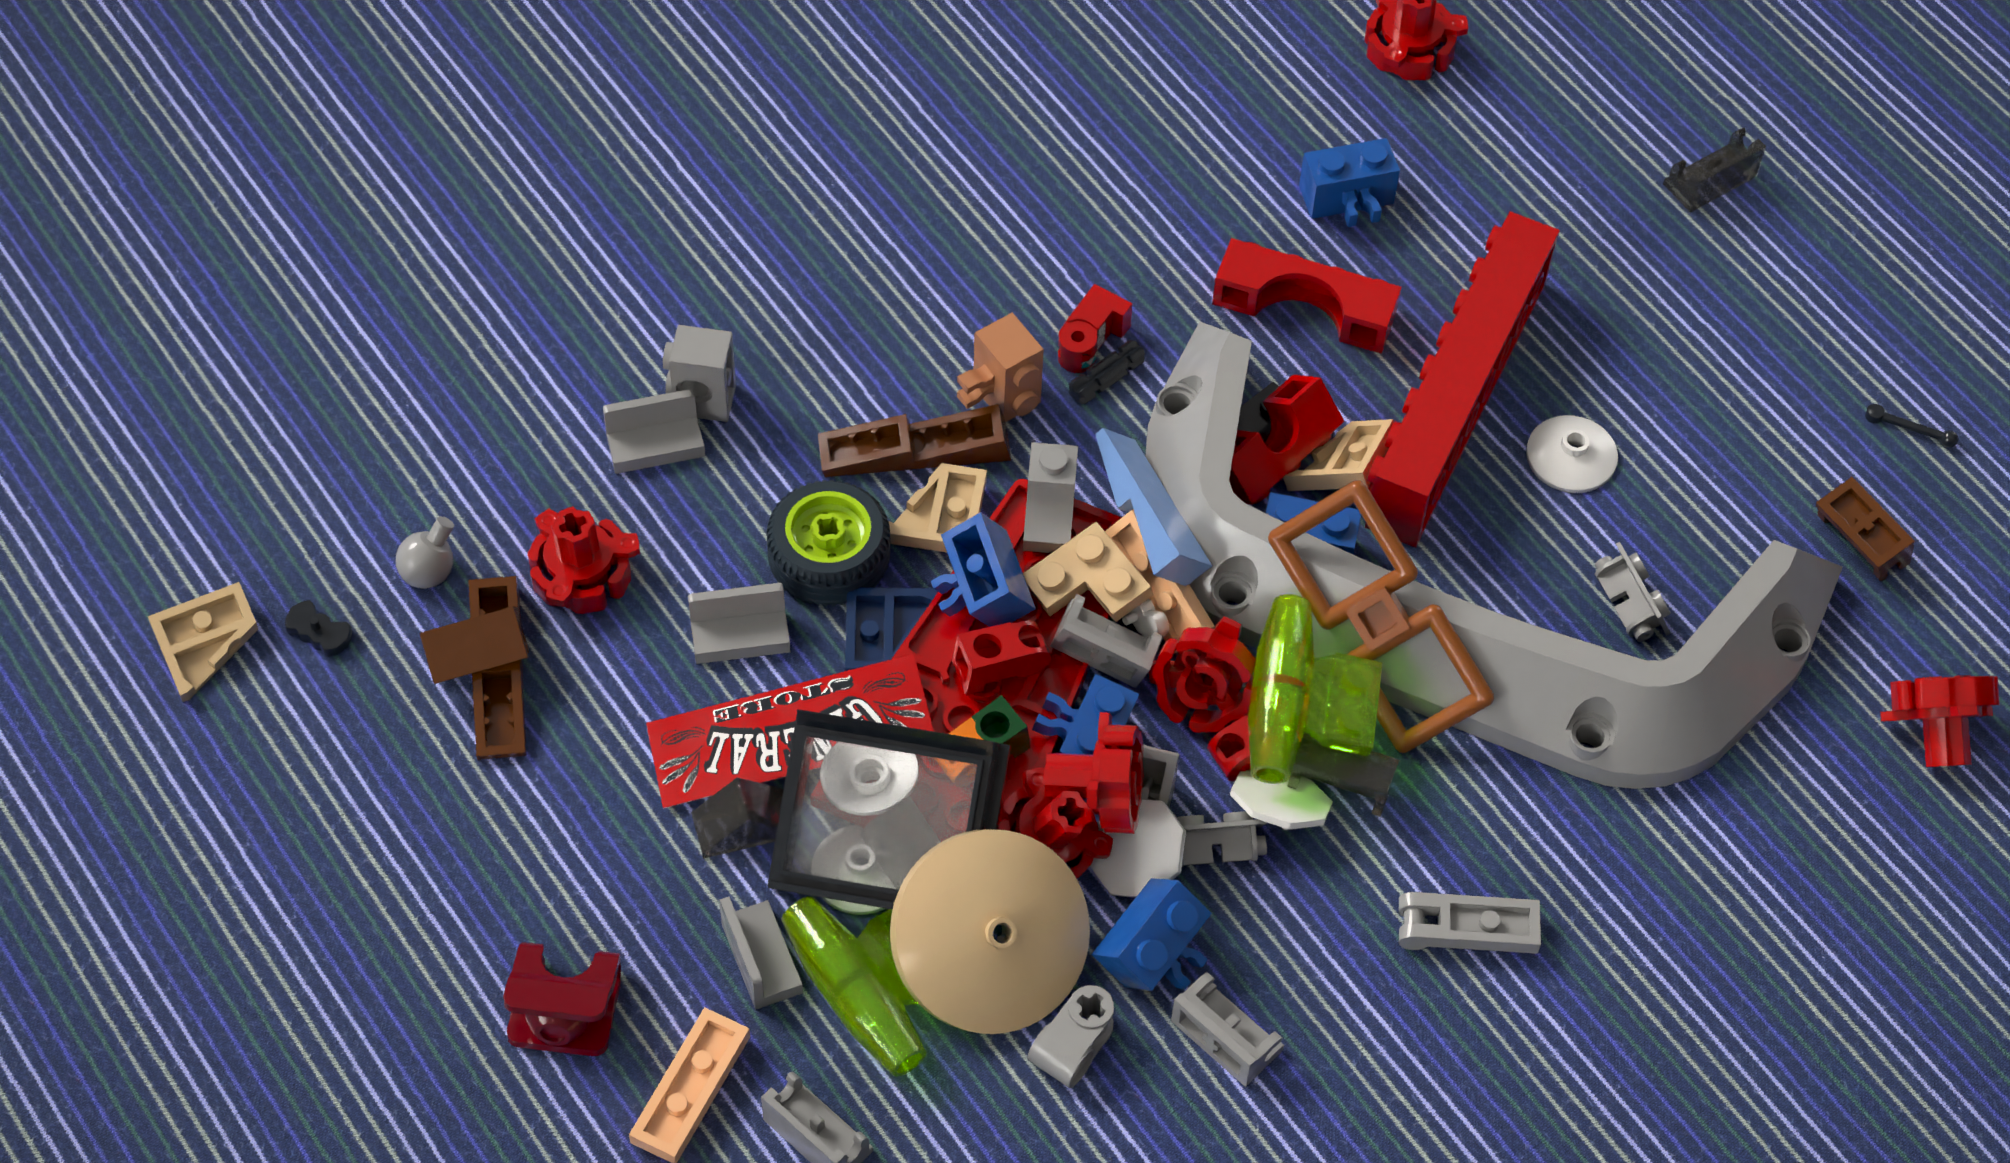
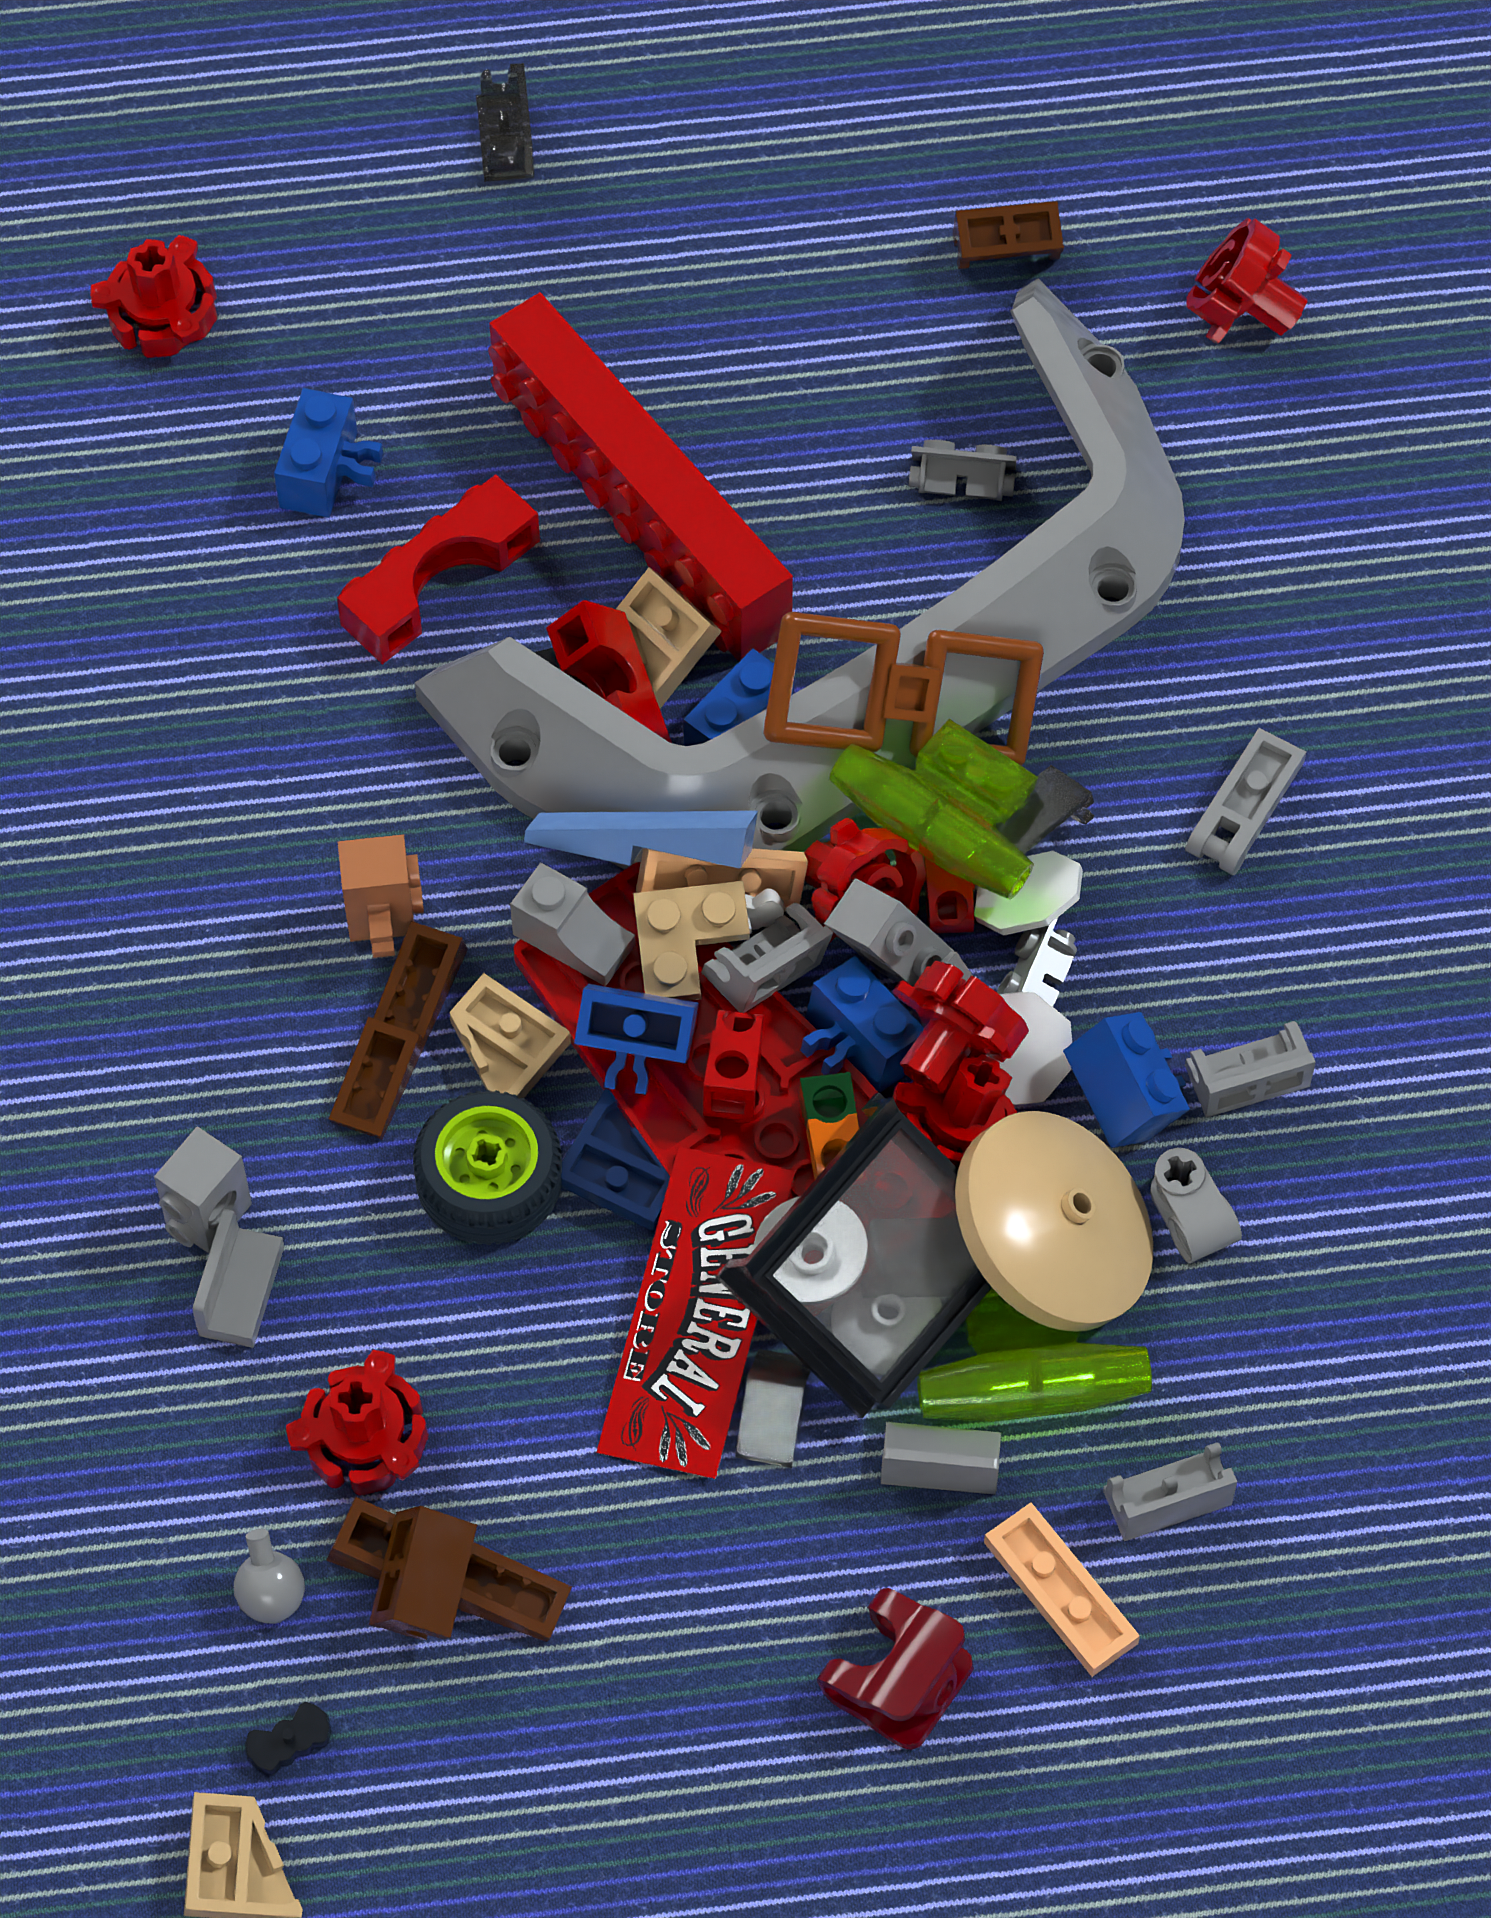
camera: 60 degrees left, 5 degrees up
light grey panel [688,583,790,664] -> none
red leg [1058,284,1133,373] -> none
black axle [1068,340,1145,405] -> none
white dish [1526,415,1618,493] -> none
black hinge [1865,404,1959,448] -> none
none -> light grey brick [824,878,954,986]

